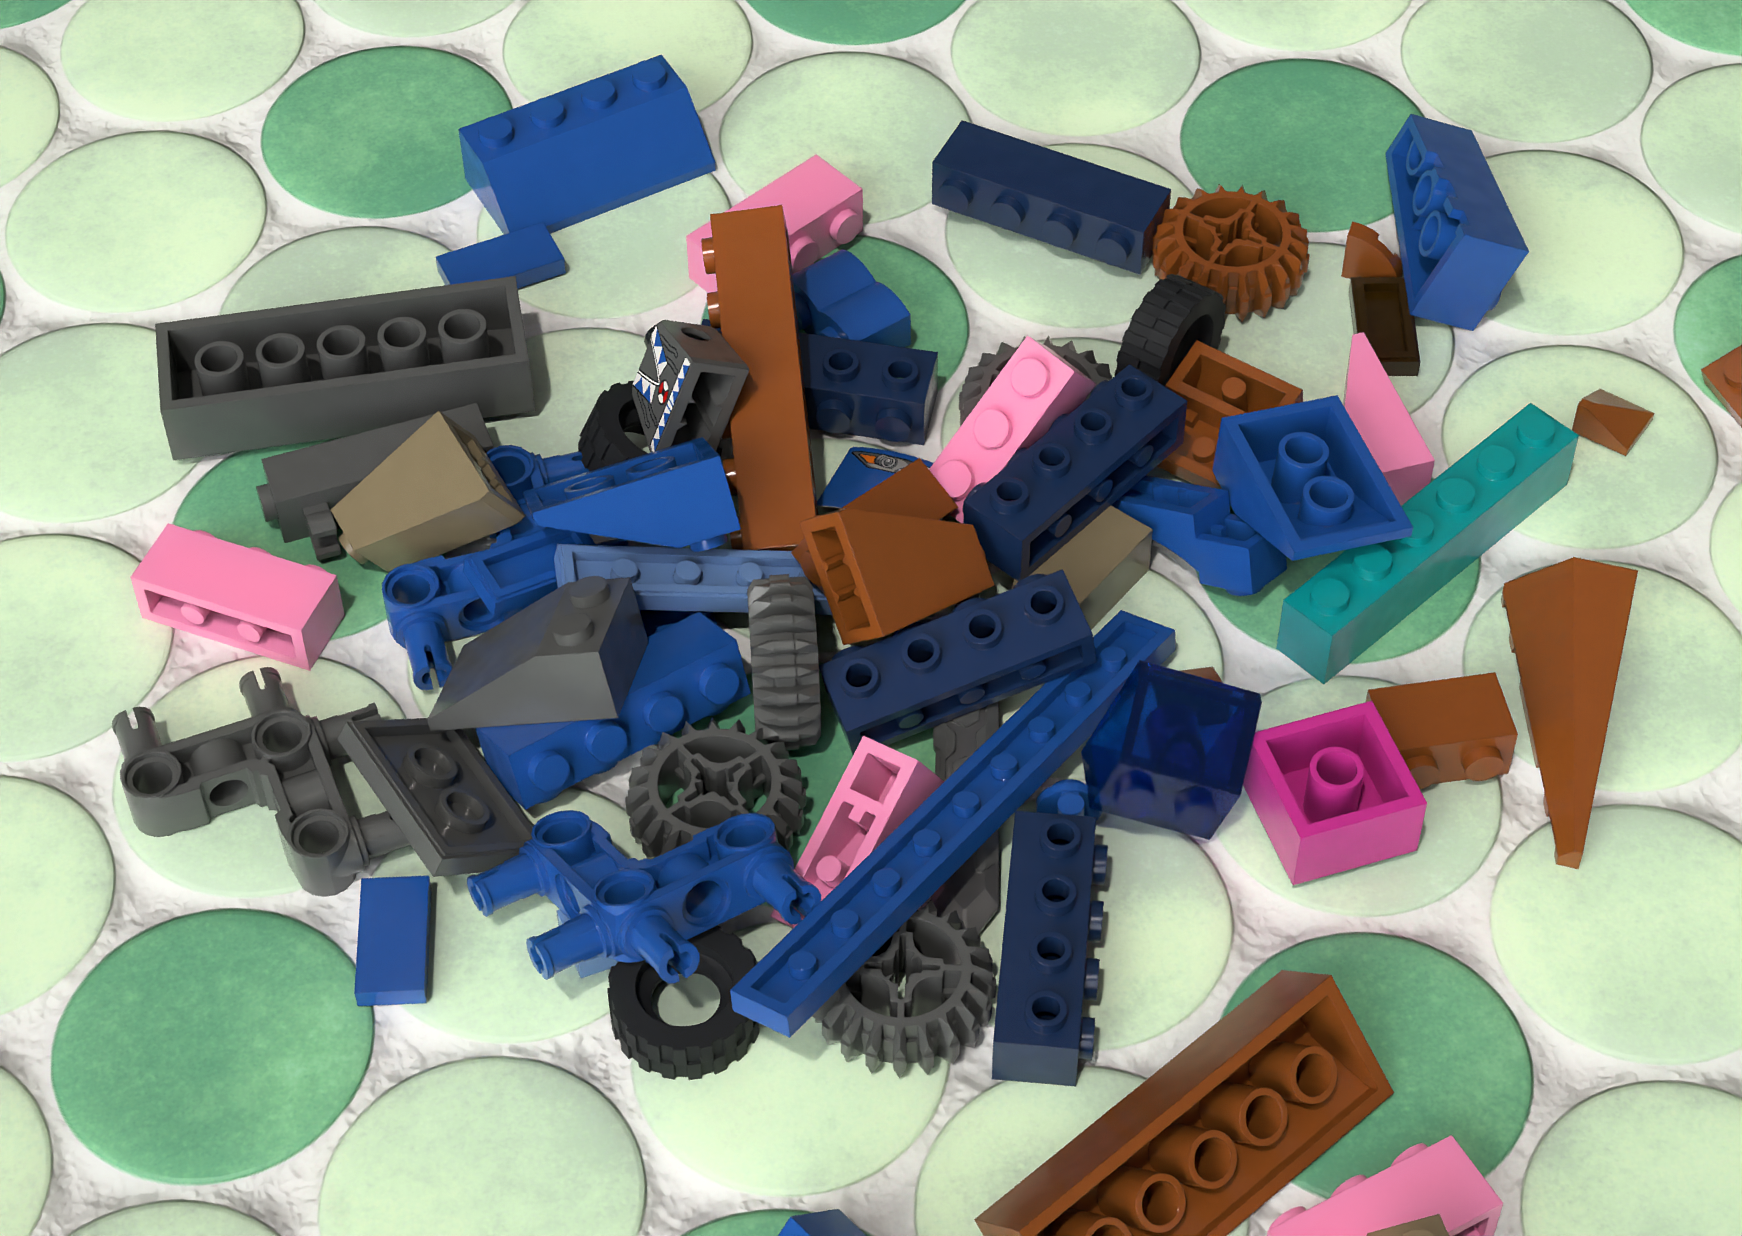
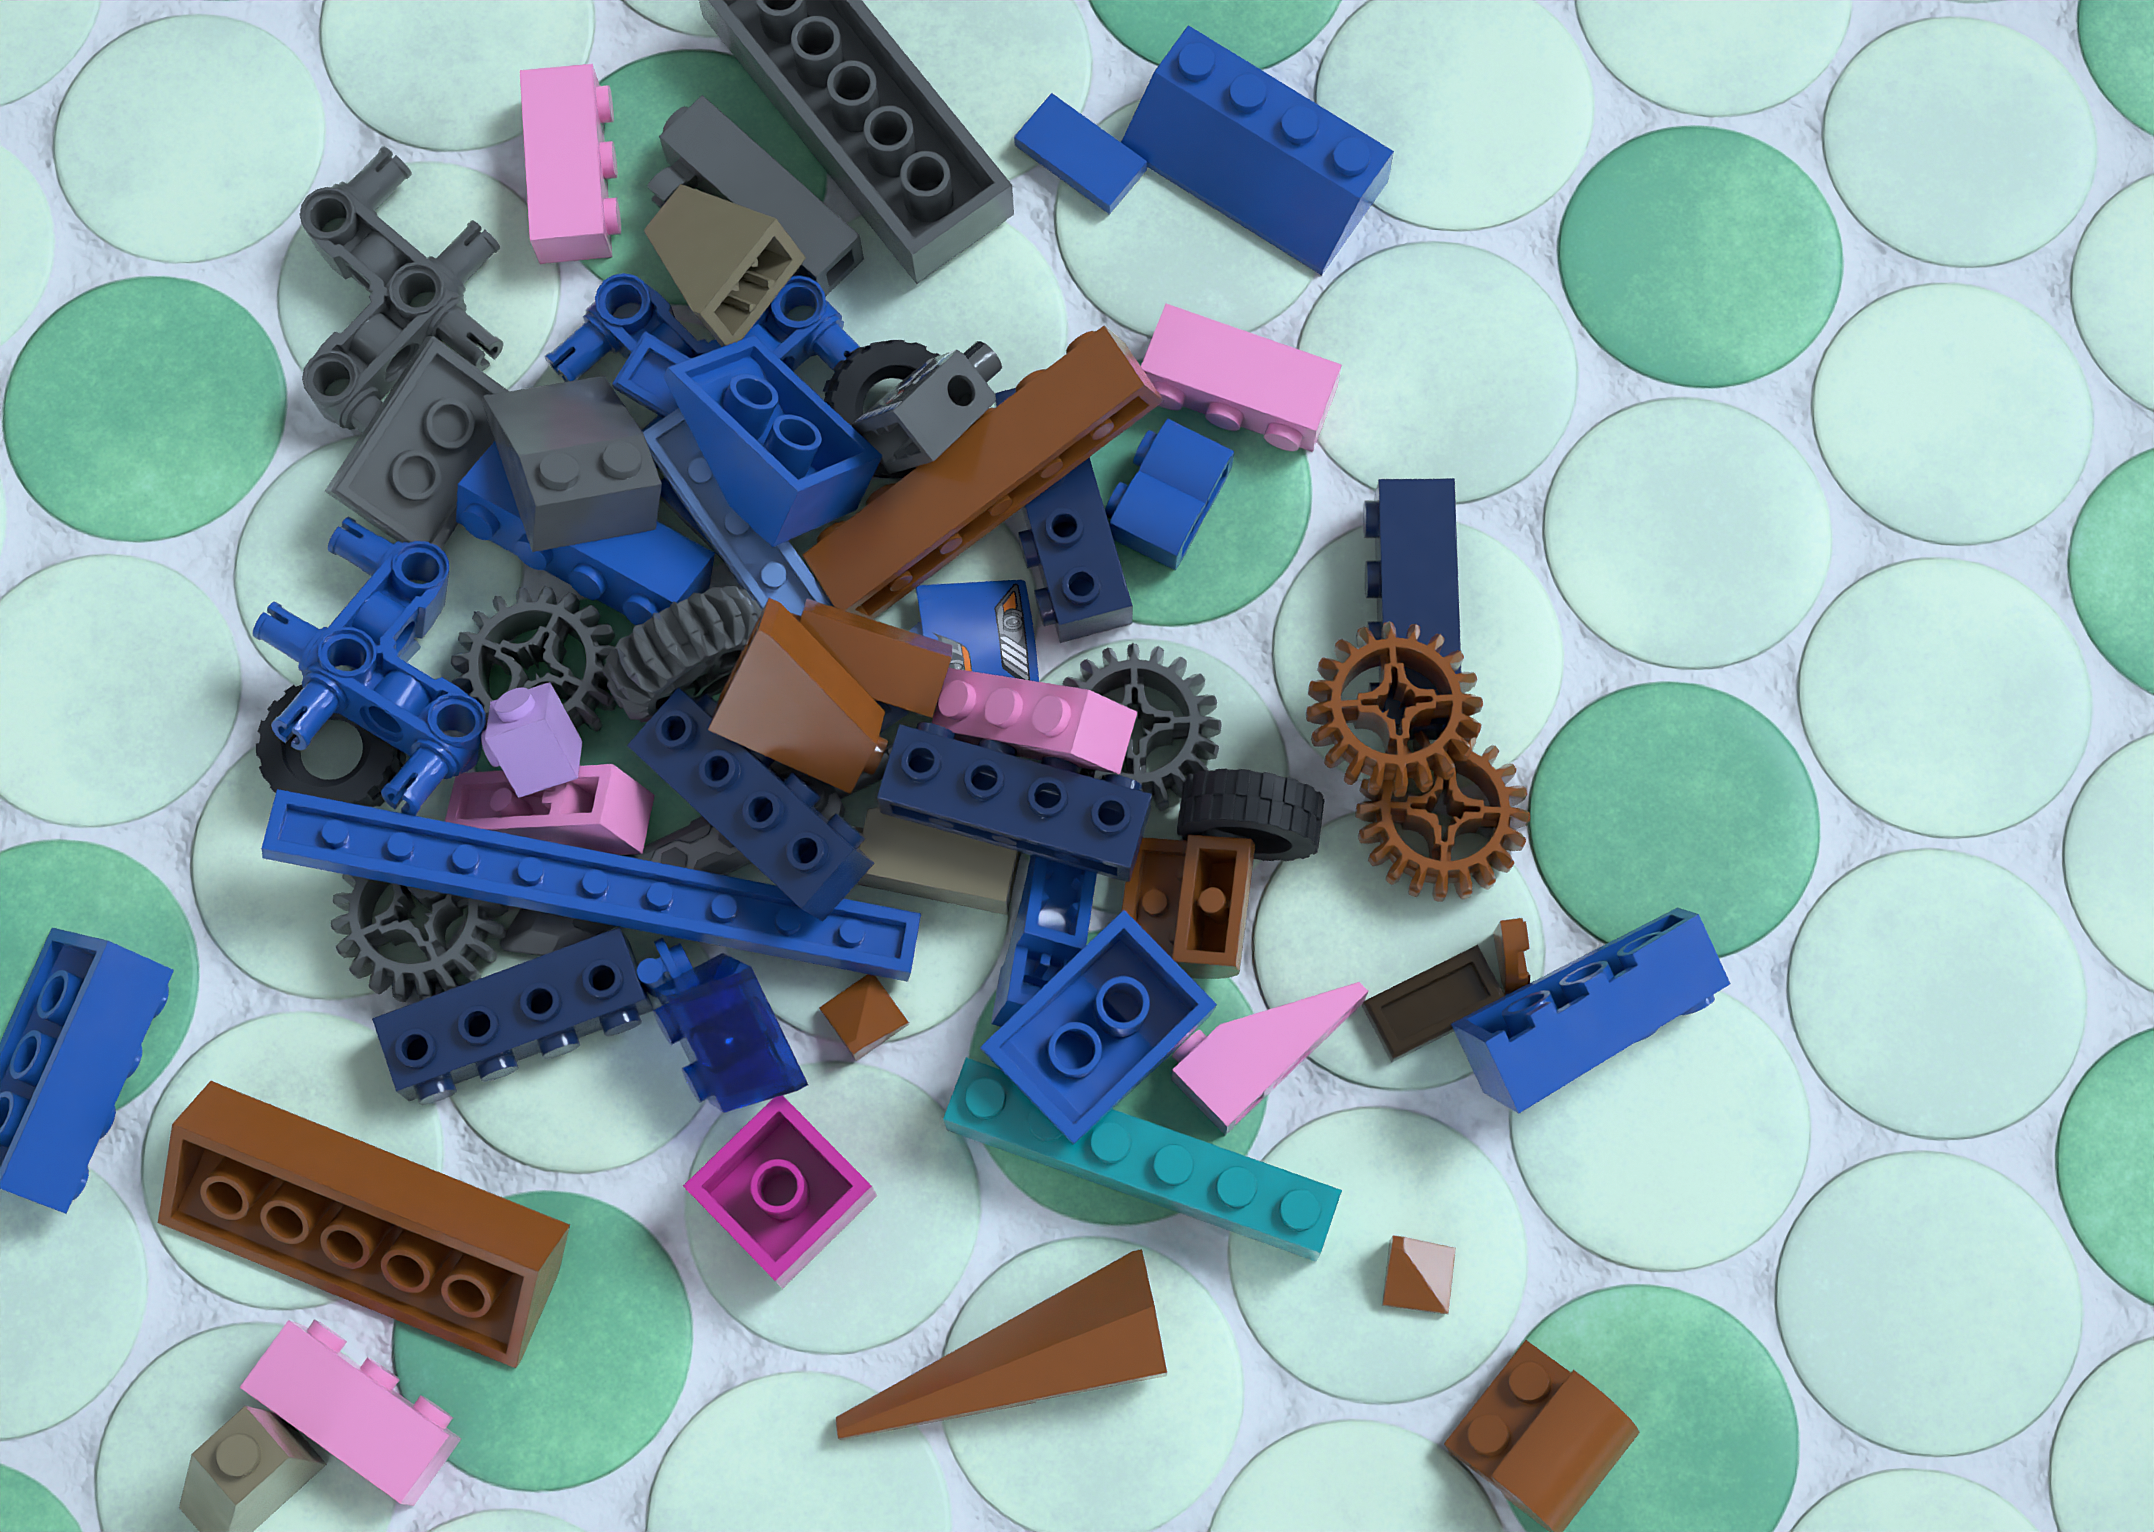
camera: 65 degrees right, 25 degrees up
blue tile [354,875,432,1006] -> none
dark orange brick [1366,672,1518,789] -> none
none -> lavender brick [481,682,582,798]
none -> dark orange gear [1306,621,1483,798]

